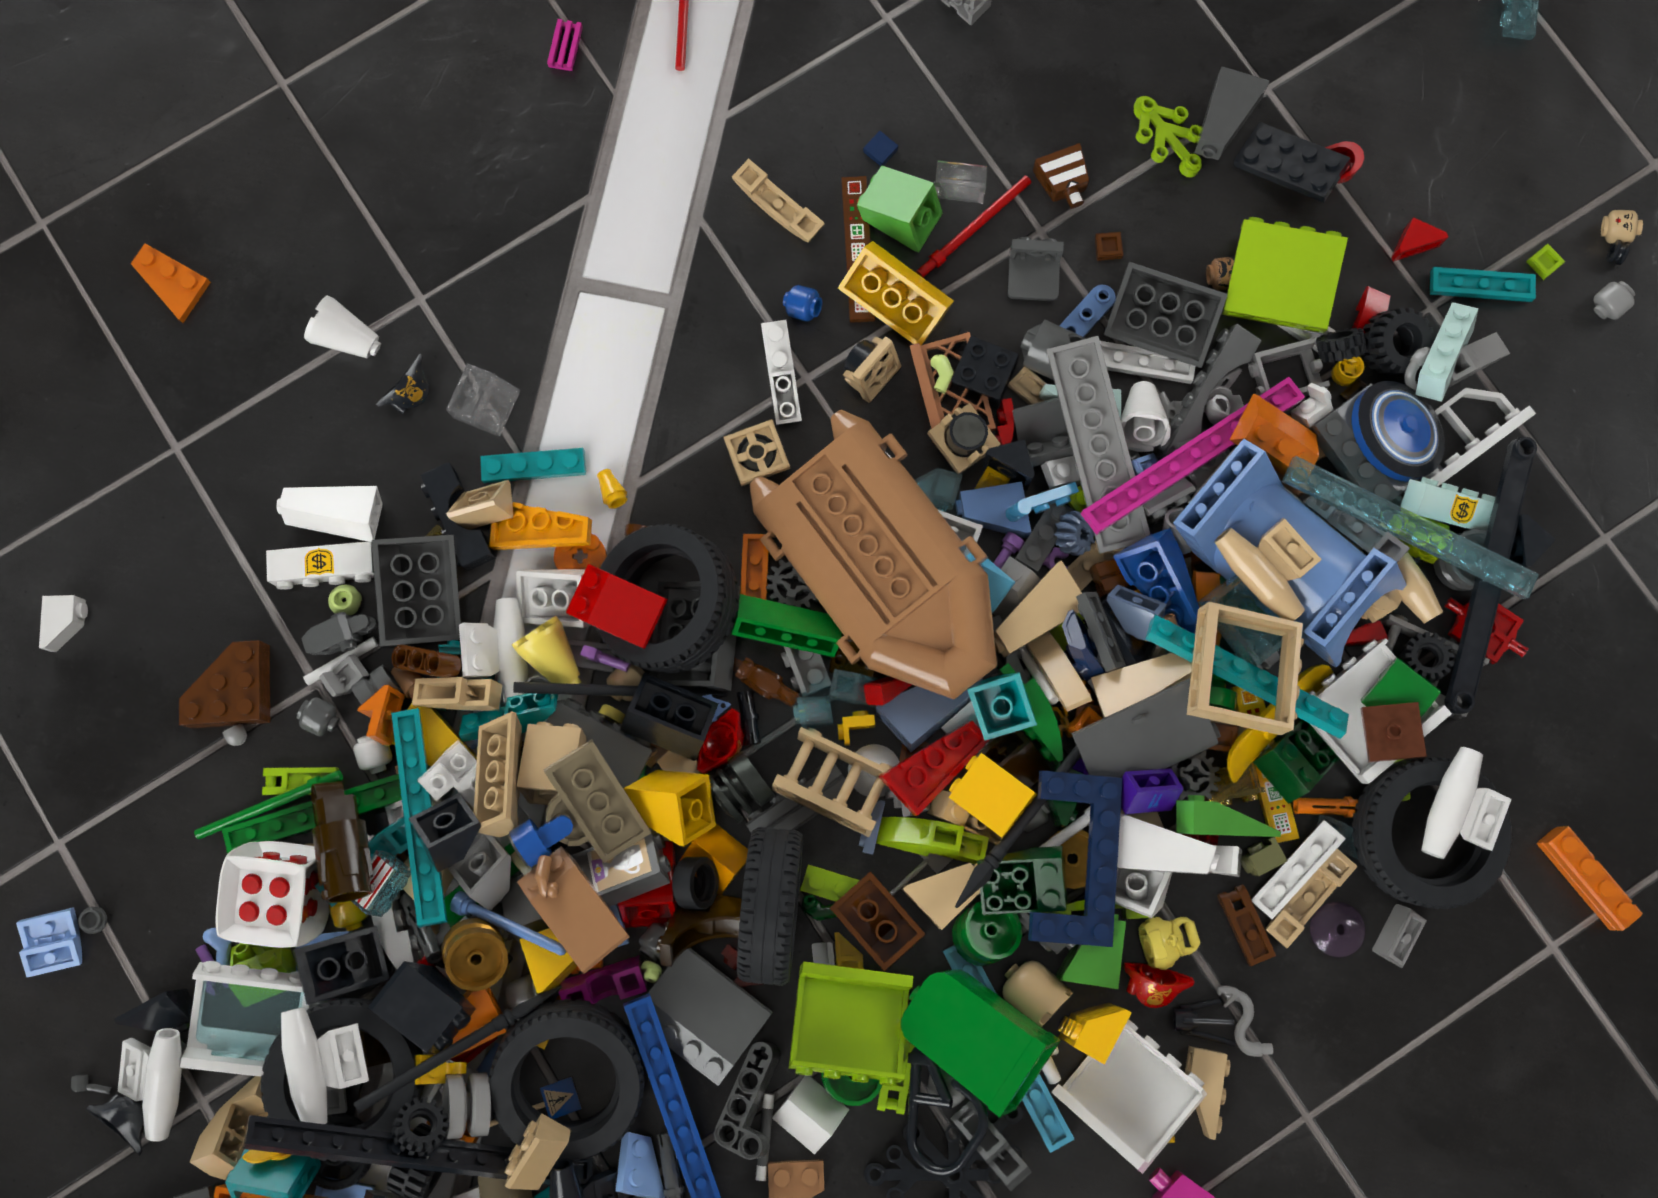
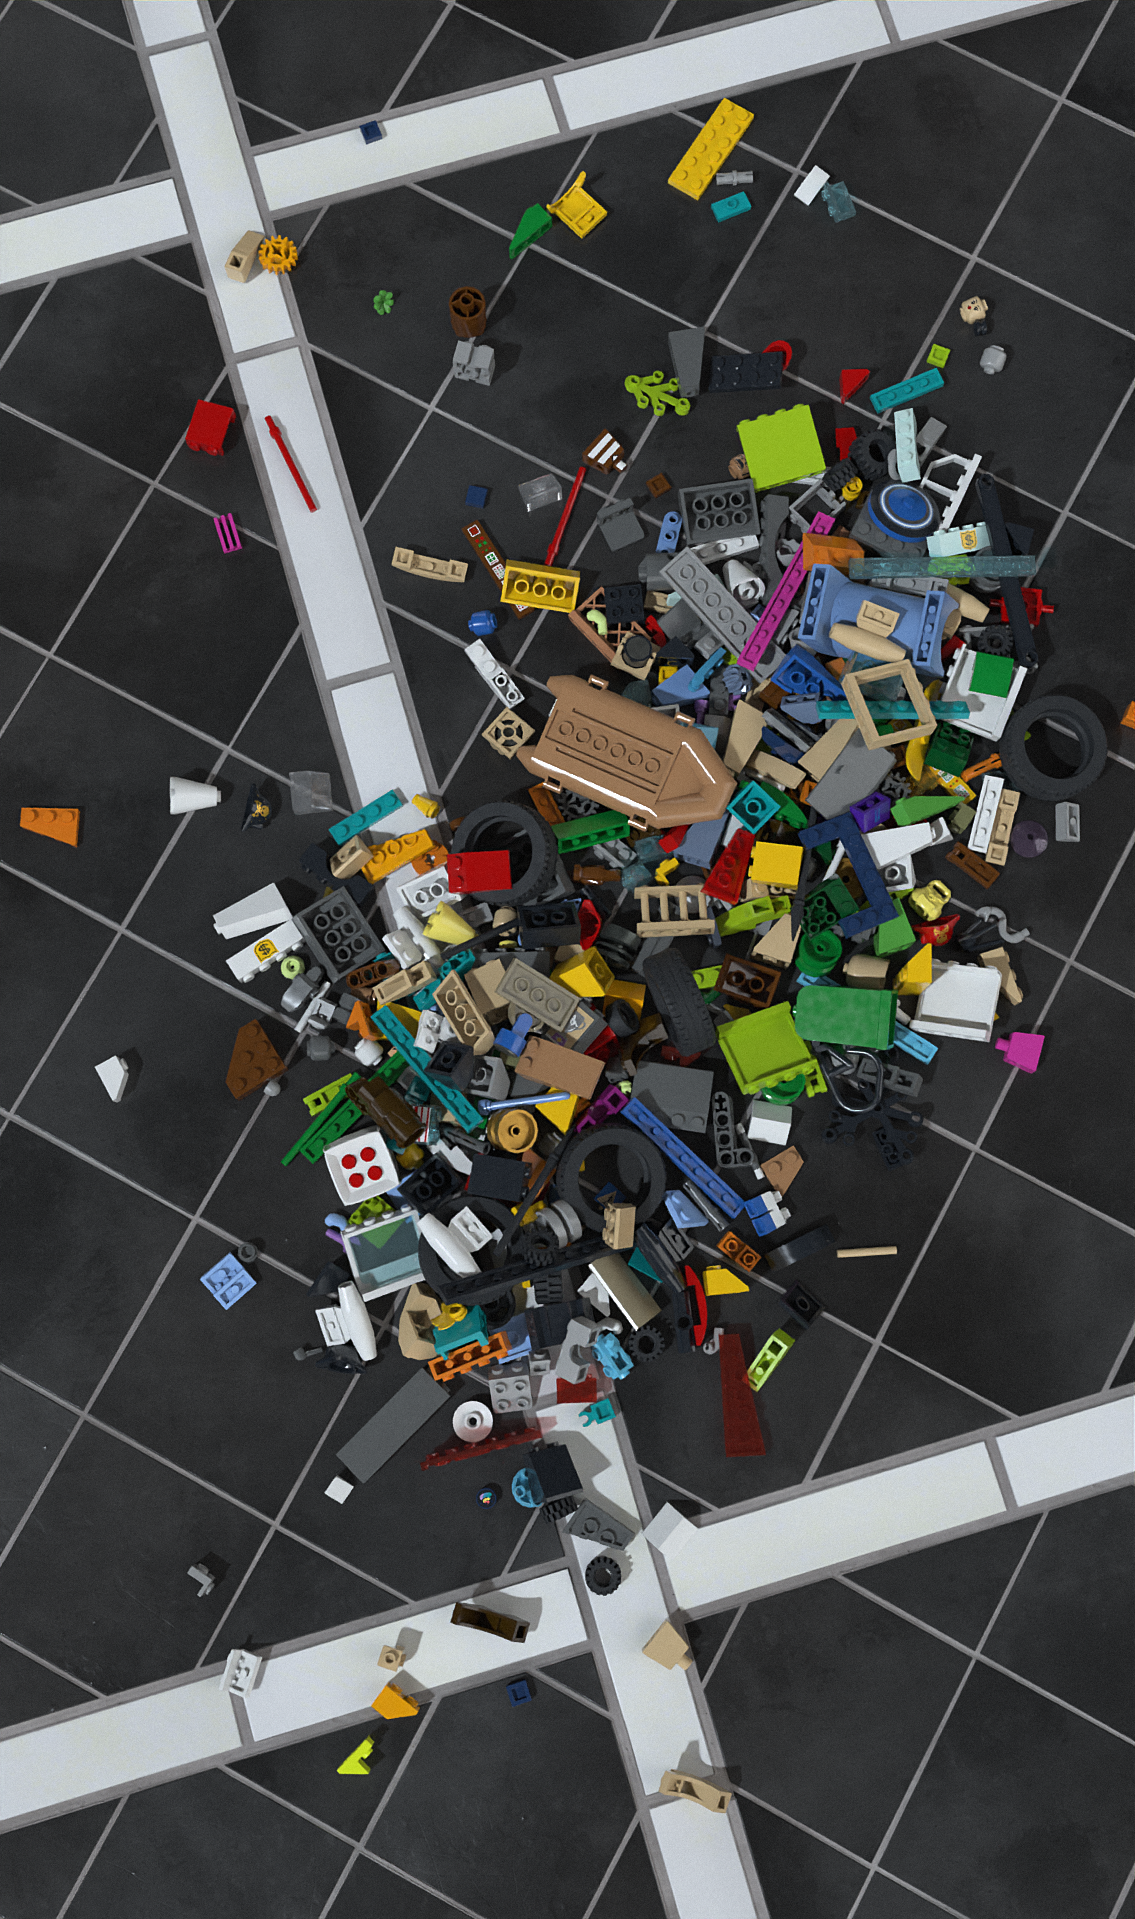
camera: 30 degrees left, 0 degrees up
medium nougat arm [535,855,559,898] -> none
medium lavender bar [580,645,631,672] -> none
tan piece [843,336,901,403] -> none
slope [857,166,943,252] -> none
white bracket [1290,383,1334,428] -> none
copper plate [1361,702,1427,763] -> none
white plate [1421,747,1511,859] -> none

